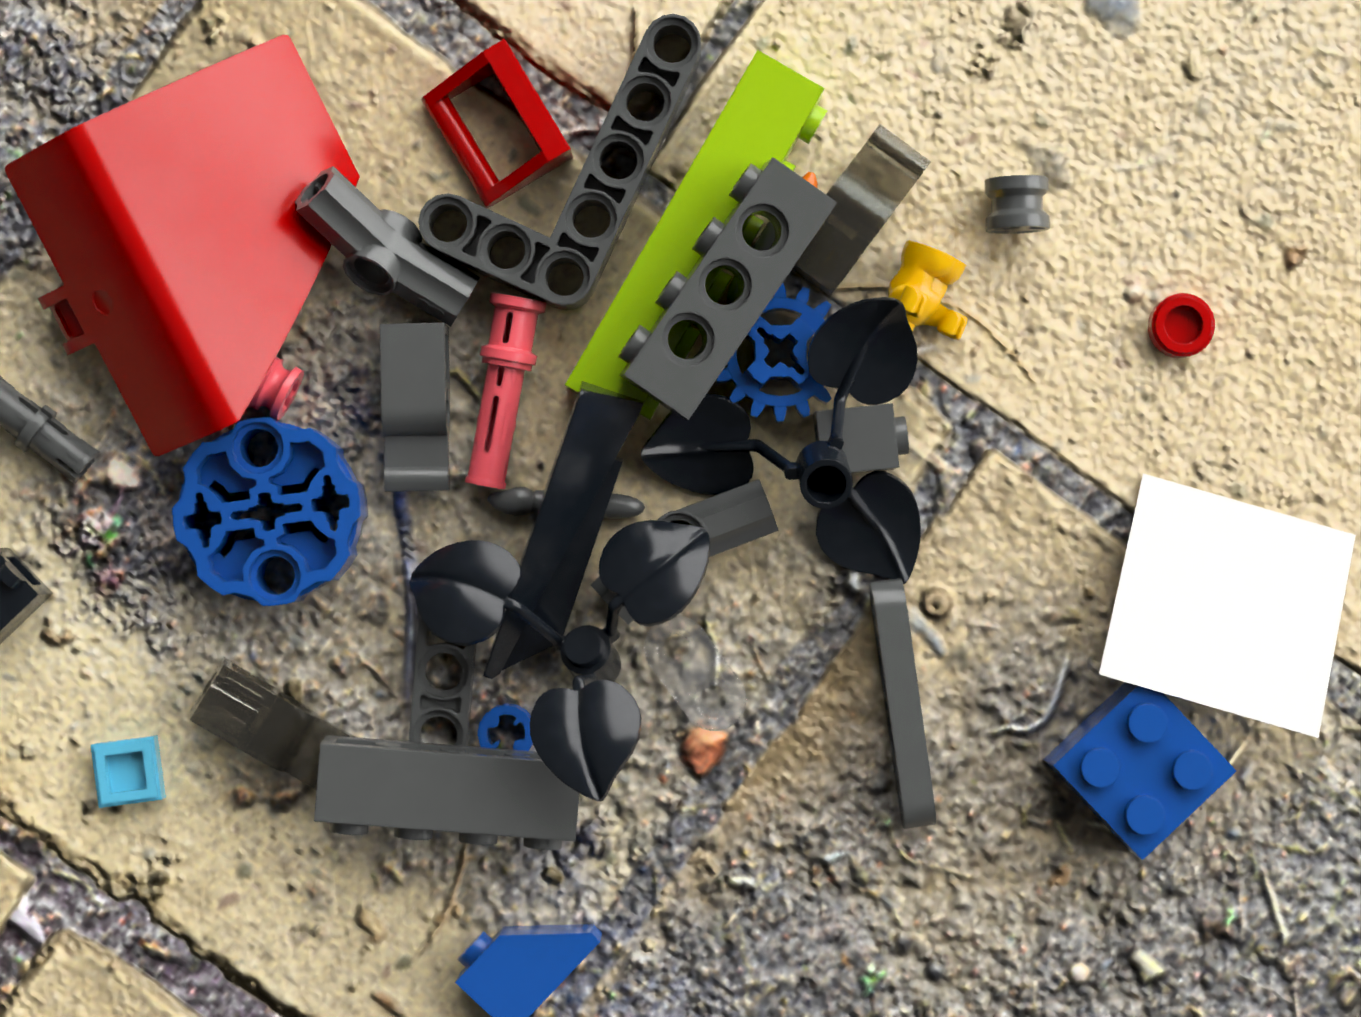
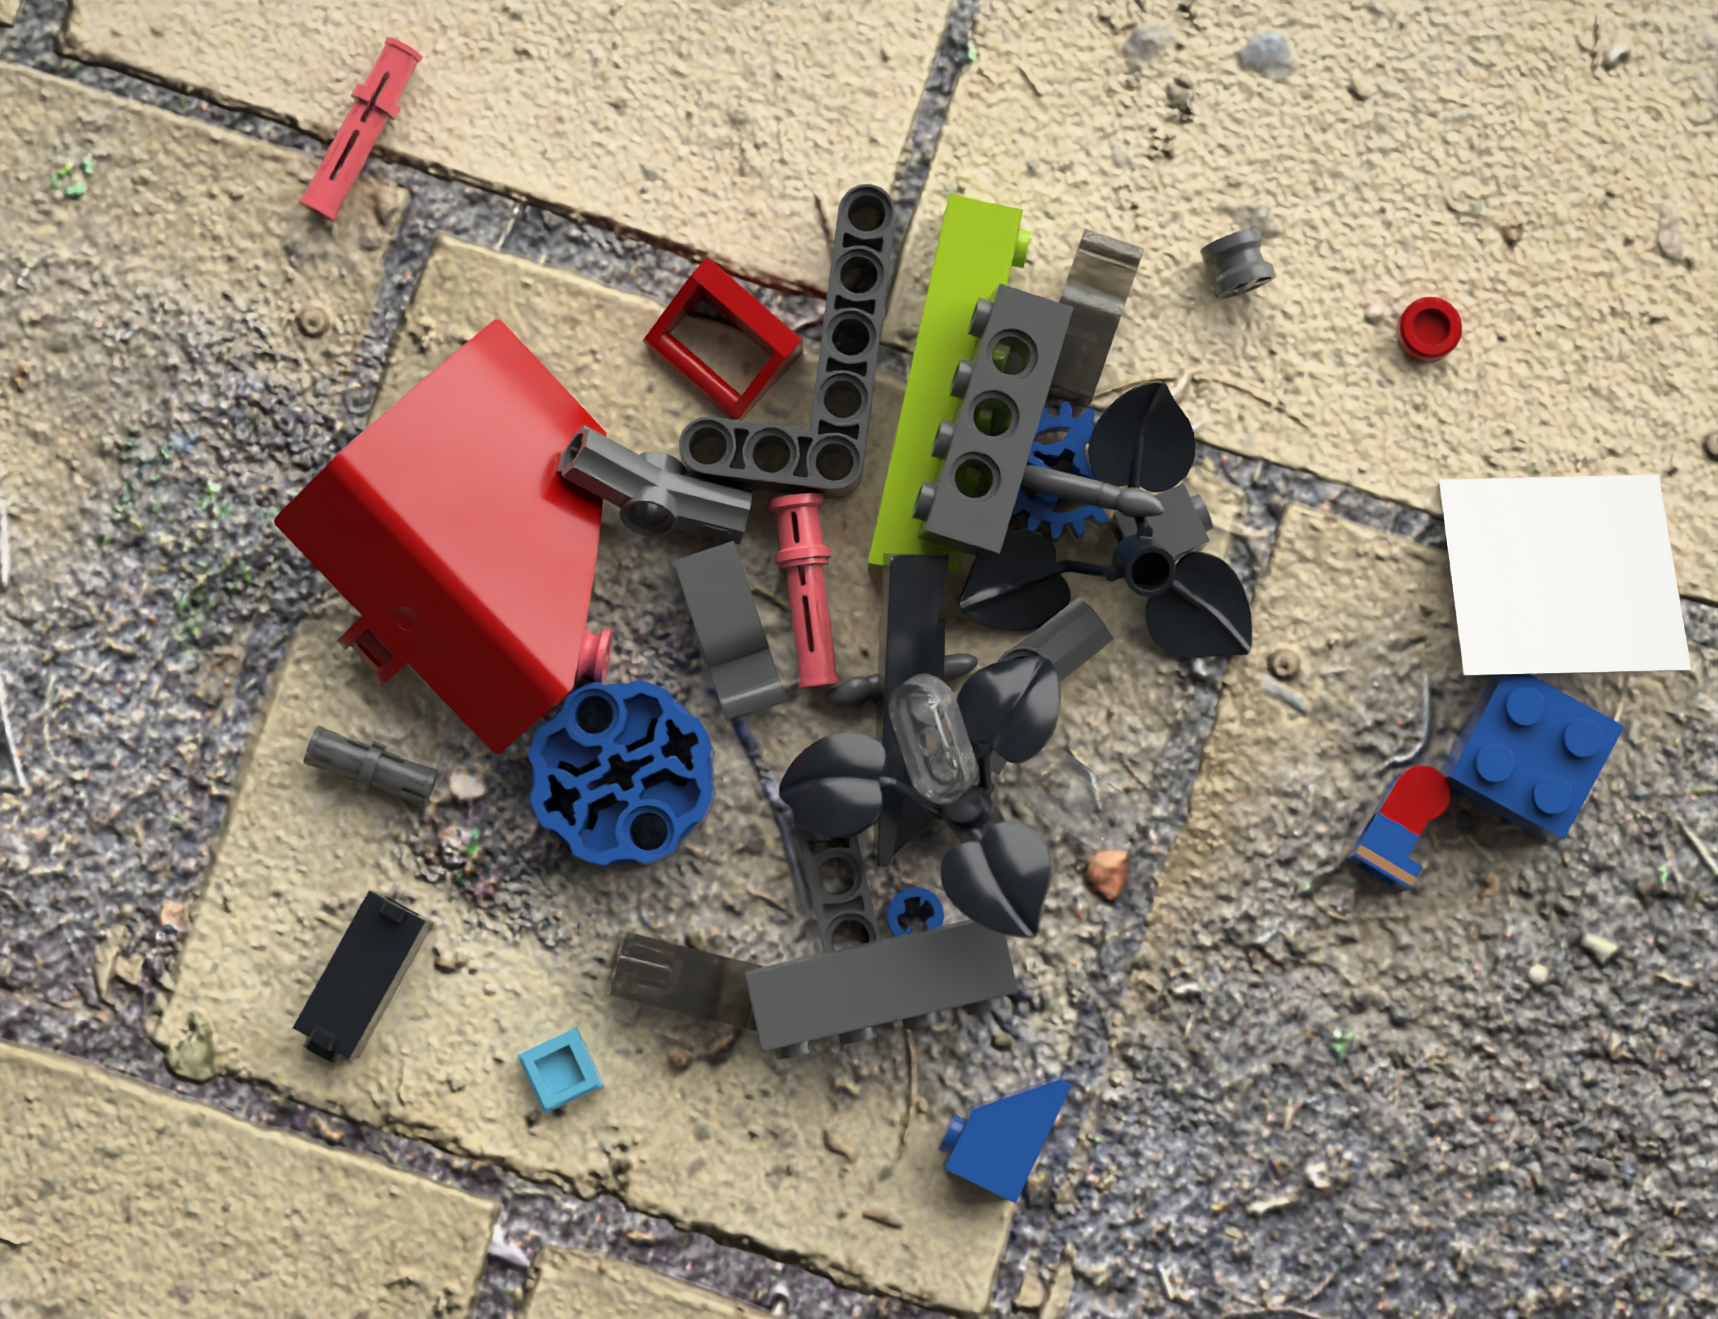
camera: 20 degrees left, 5 degrees down
dark grey beam [869,578,936,829] -> none
yellow piece [888,240,967,340] -> none
none -> clear plate [889,674,978,804]
none -> dark grey piece [1021,465,1164,518]
none -> leg [1346,765,1451,892]

